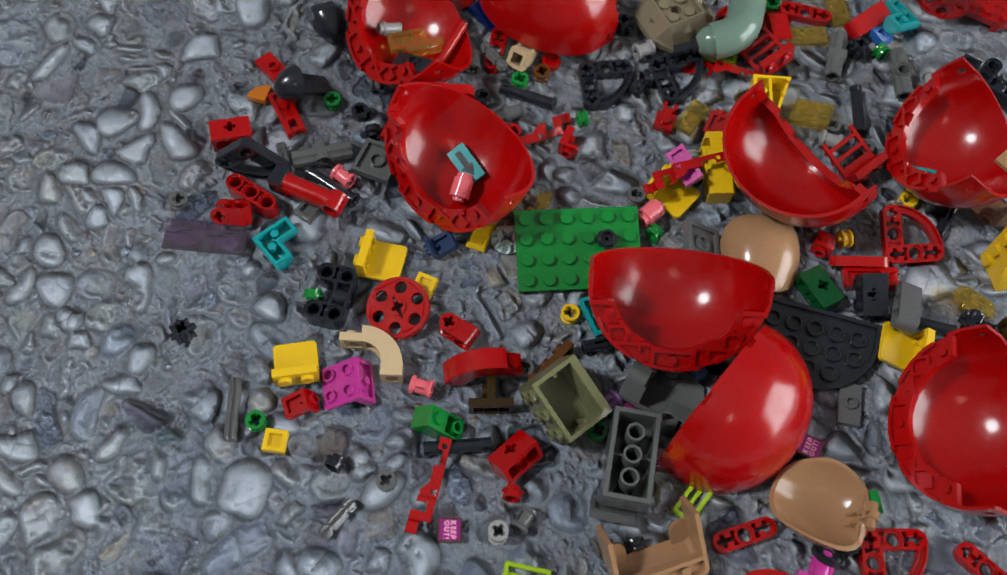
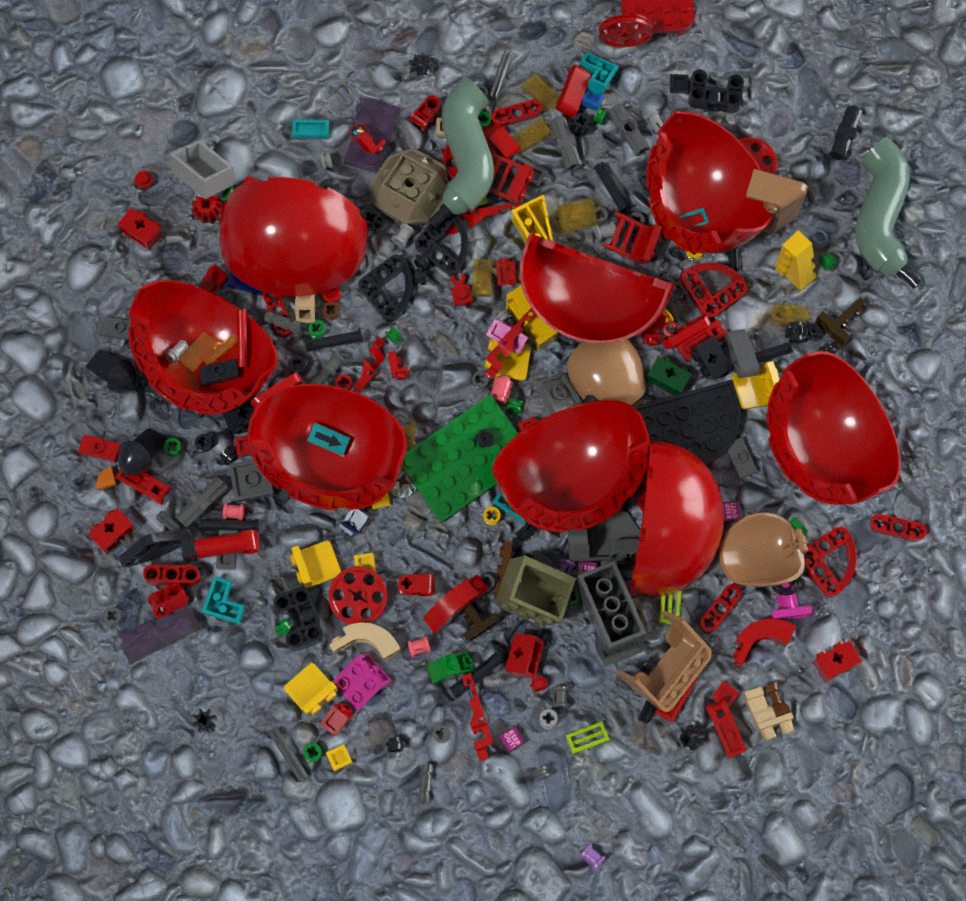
camera: 30 degrees left, 10 degrees up
coral brick [449,172,474,203] -> none
none -> red plate [649,313,678,336]

